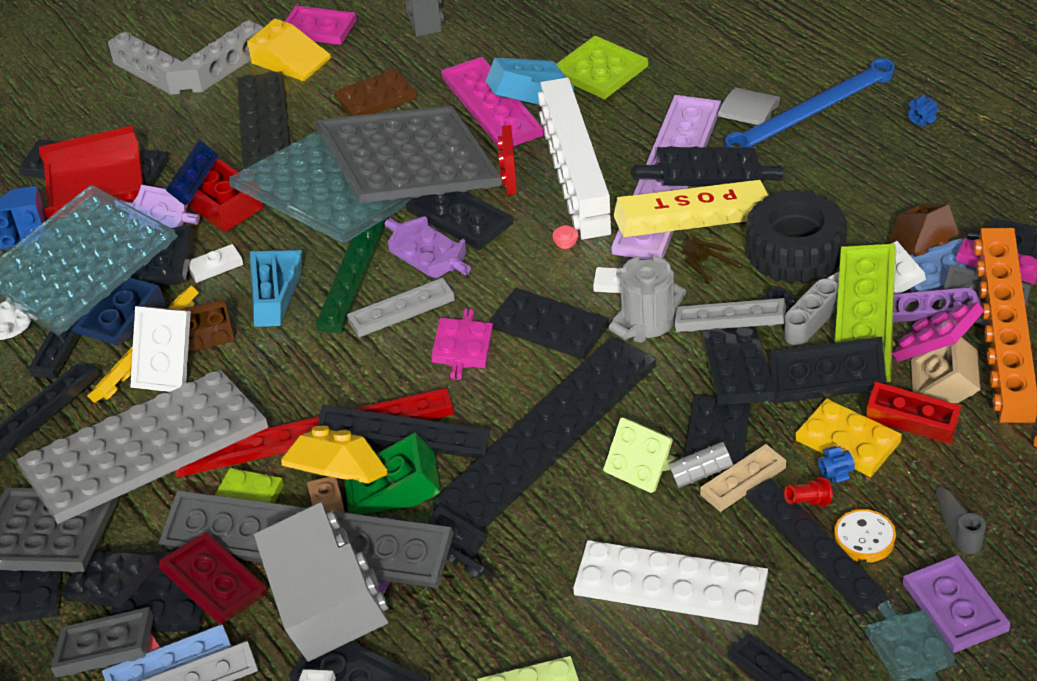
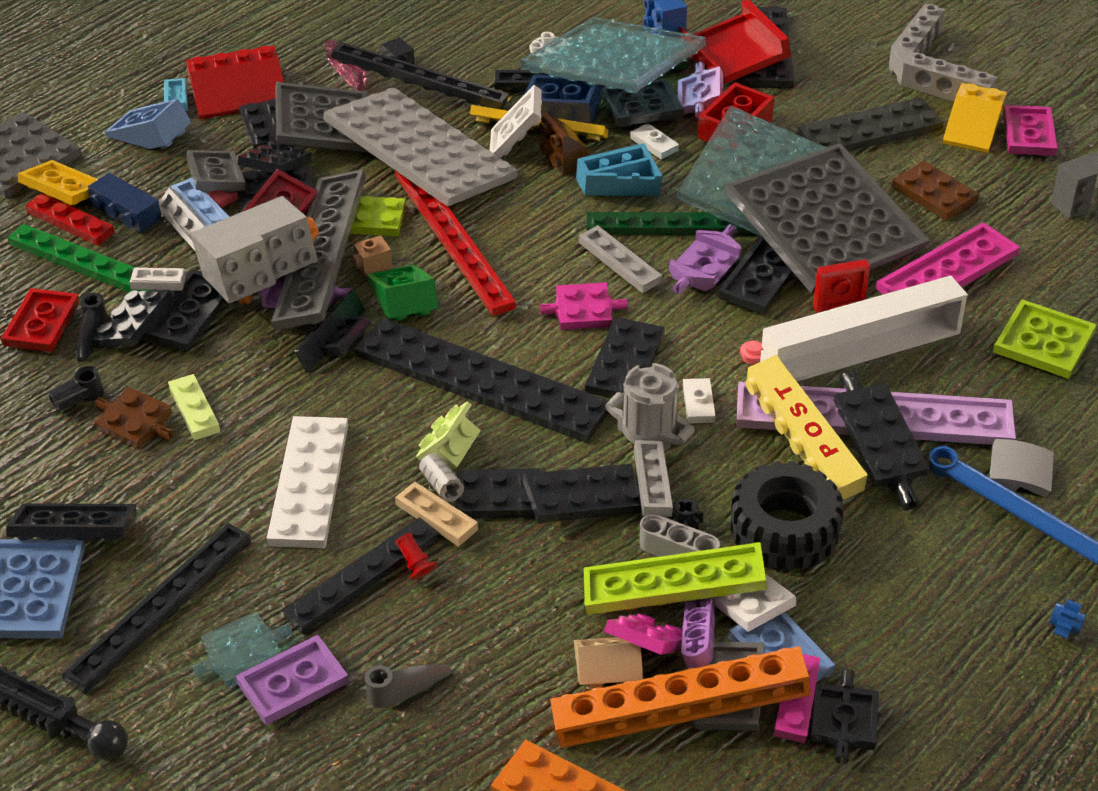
camera: 75 degrees right, 0 degrees up
clear blue plate [166,140,219,206] -> none
yellow wedge [281,426,387,483] -> none
black plate [317,405,490,459] -> none
dark azure wedge [486,58,574,105] -> none
dark brown plant [683,236,743,283] -> none
black plate [770,336,887,404] -> none
yellow plate [796,399,902,477] -> none
blue gear [818,446,855,483] -> none
white tile [834,509,896,562] -> none
red brick [867,382,961,445] -> none
reddish brown slope [888,204,959,257] -> none

